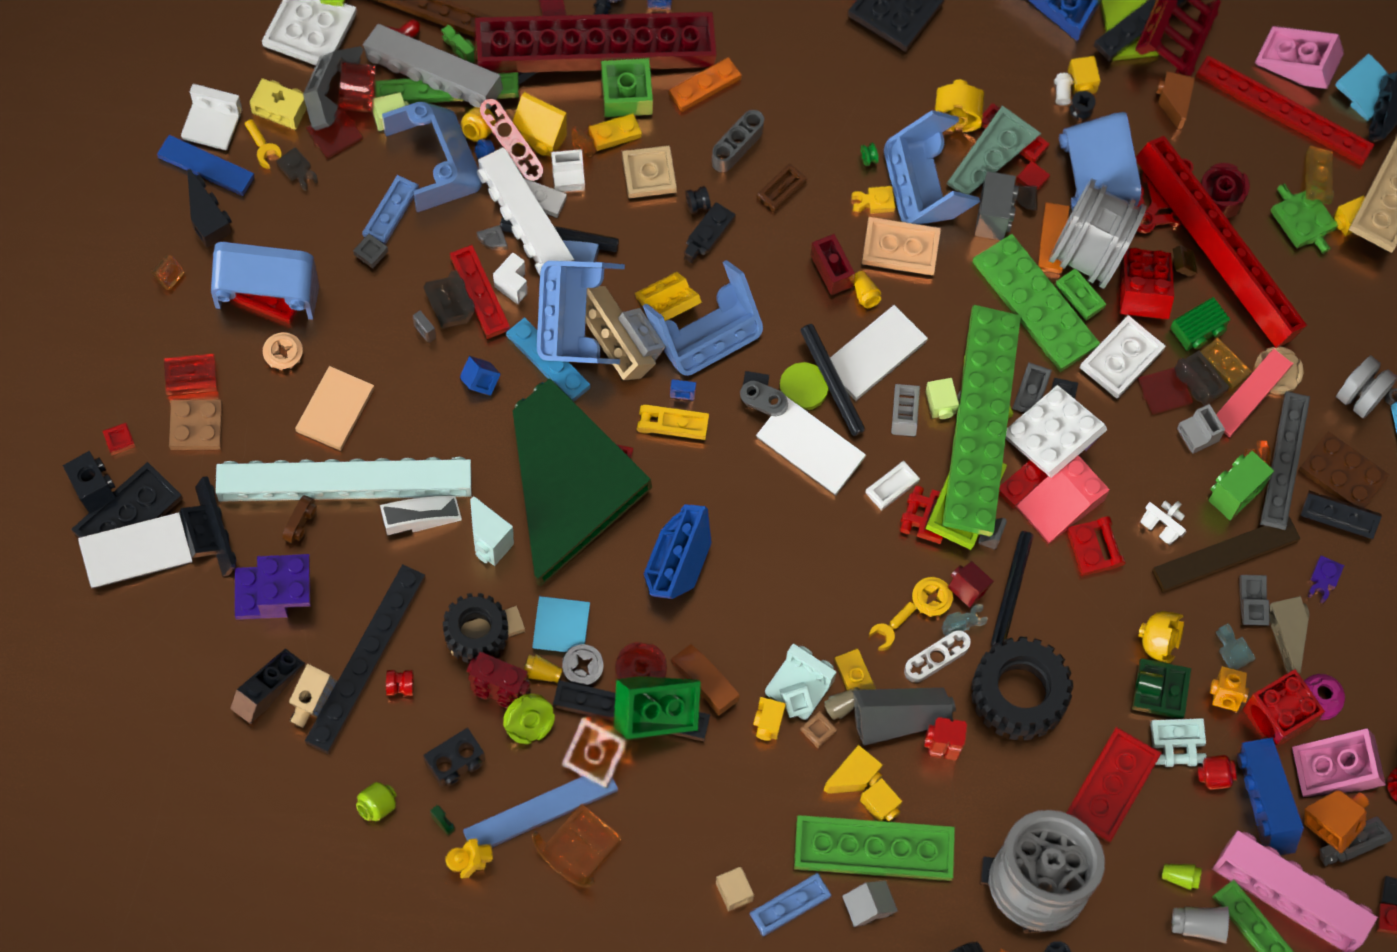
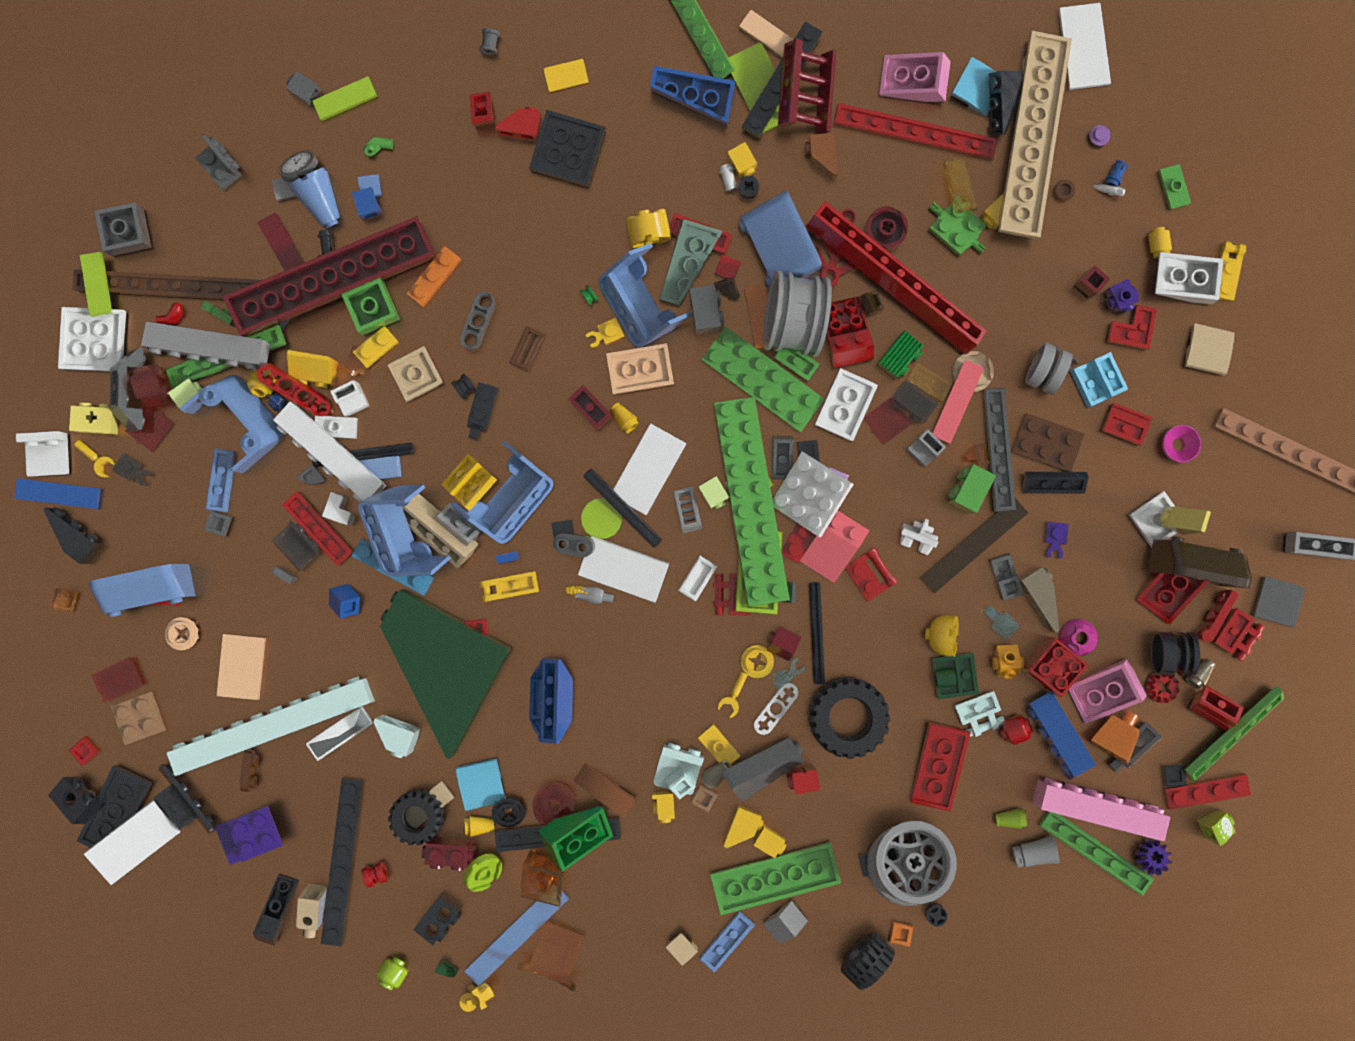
camera: 10 degrees left, 20 degrees up
none -> light grey piece [565,585,614,604]

